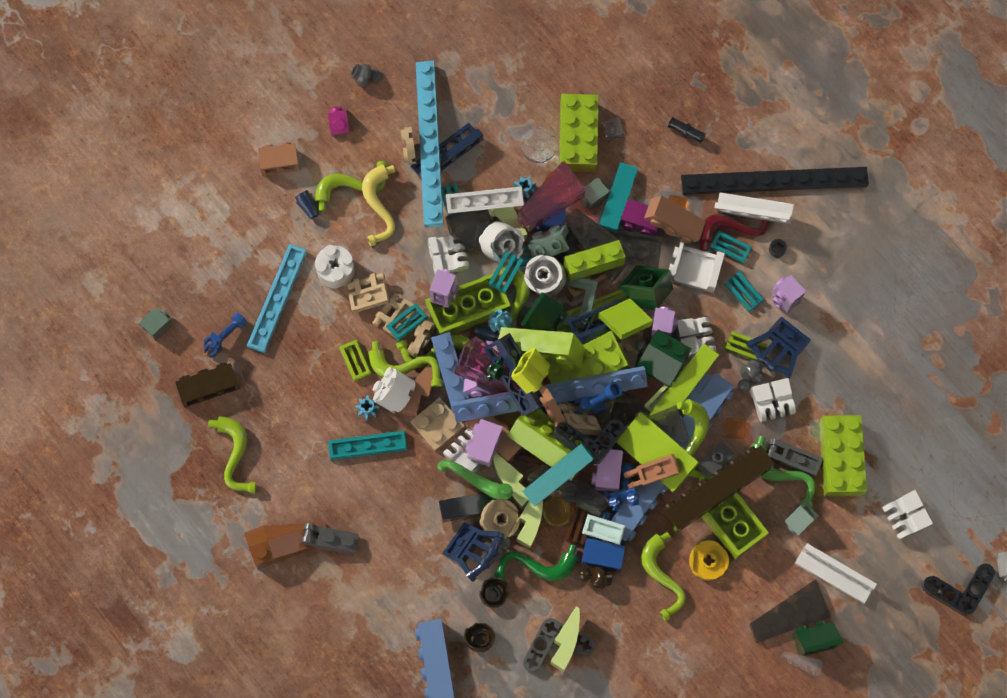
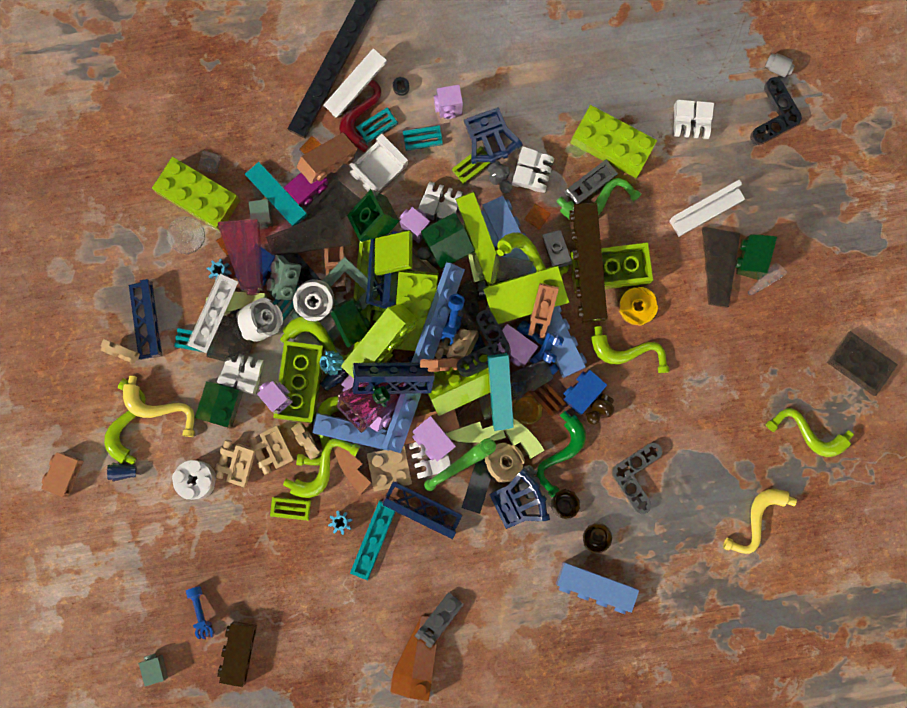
camera: 60 degrees left, 10 degrees up
lime animal [208,416,256,494] -> none
medium azure tile [247,244,307,354] -> none
dark pink bracket [328,106,350,135] -> none
dark grey animal [350,64,382,87] -> none
white brick [373,367,415,413] -> none
teal tile [386,303,428,342] -> none
medium azure plate [416,60,444,228] -> none
teal tile [488,251,523,293] -> none
neon yellow brick [511,348,550,394] -> none
yellowish green slope [550,606,580,672] -> none
lime brick [564,240,625,282] -> none
light aqua tile [582,514,626,545] -> none
black pin [668,117,706,144] -> none
sand green brick [785,502,819,535] -> none
none -> dark green slope [195,381,243,429]
none -> dark blue fence [382,481,463,539]

